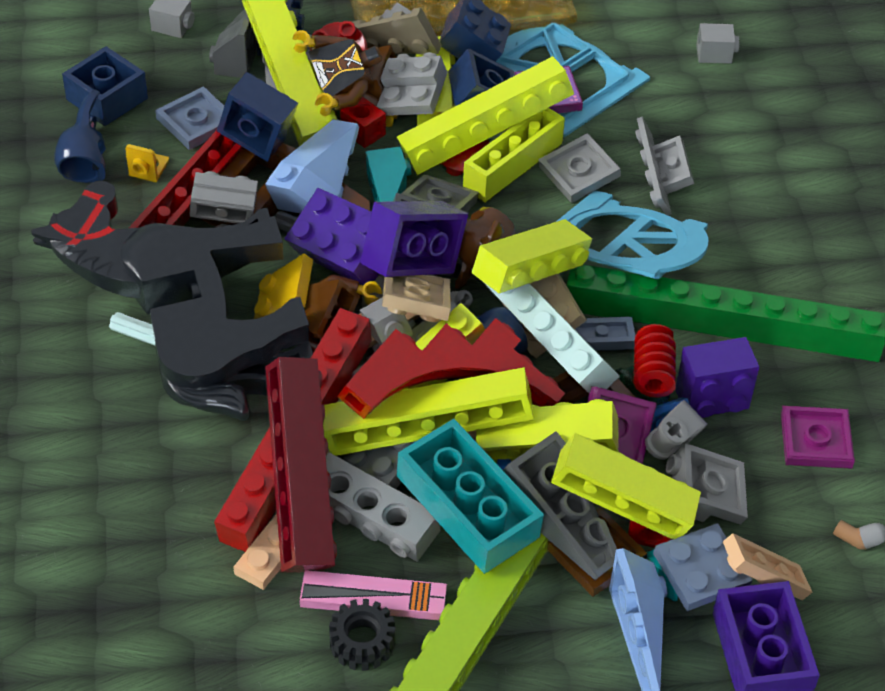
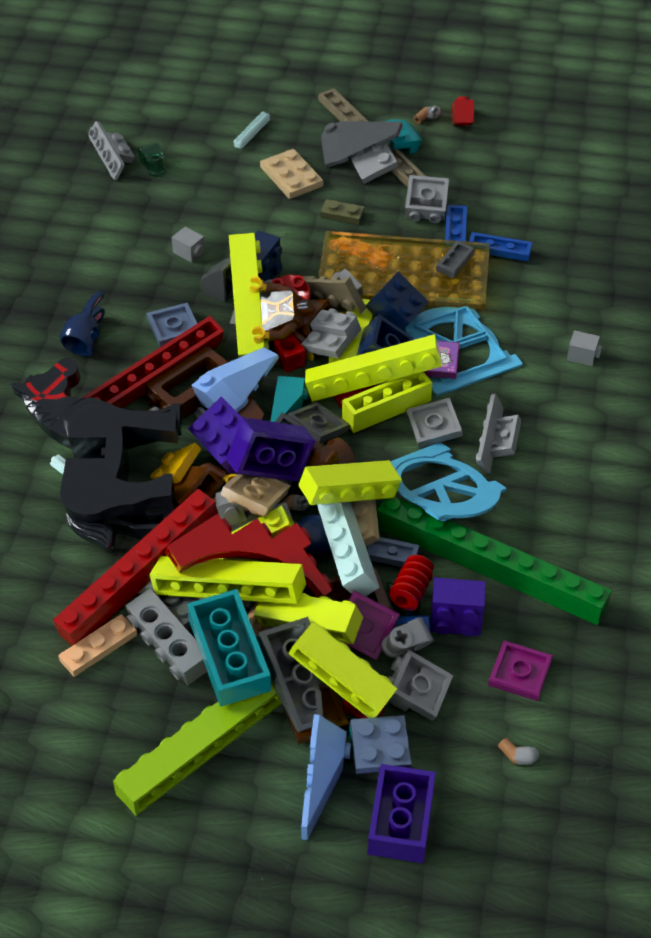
camera: 20 degrees right, 0 degrees up
dark blue brick [62,46,148,126] -> none
yellow bracket [125,144,169,183] -> none
light grey brick [190,171,258,223] -> none
dark blue brick [217,72,298,162] -> none
dark red brick [265,357,337,572] -> none
bright pink tile [300,570,447,620] -> none
black tyre [329,599,395,671] -> none
light nougat plate [723,533,813,601] -> none

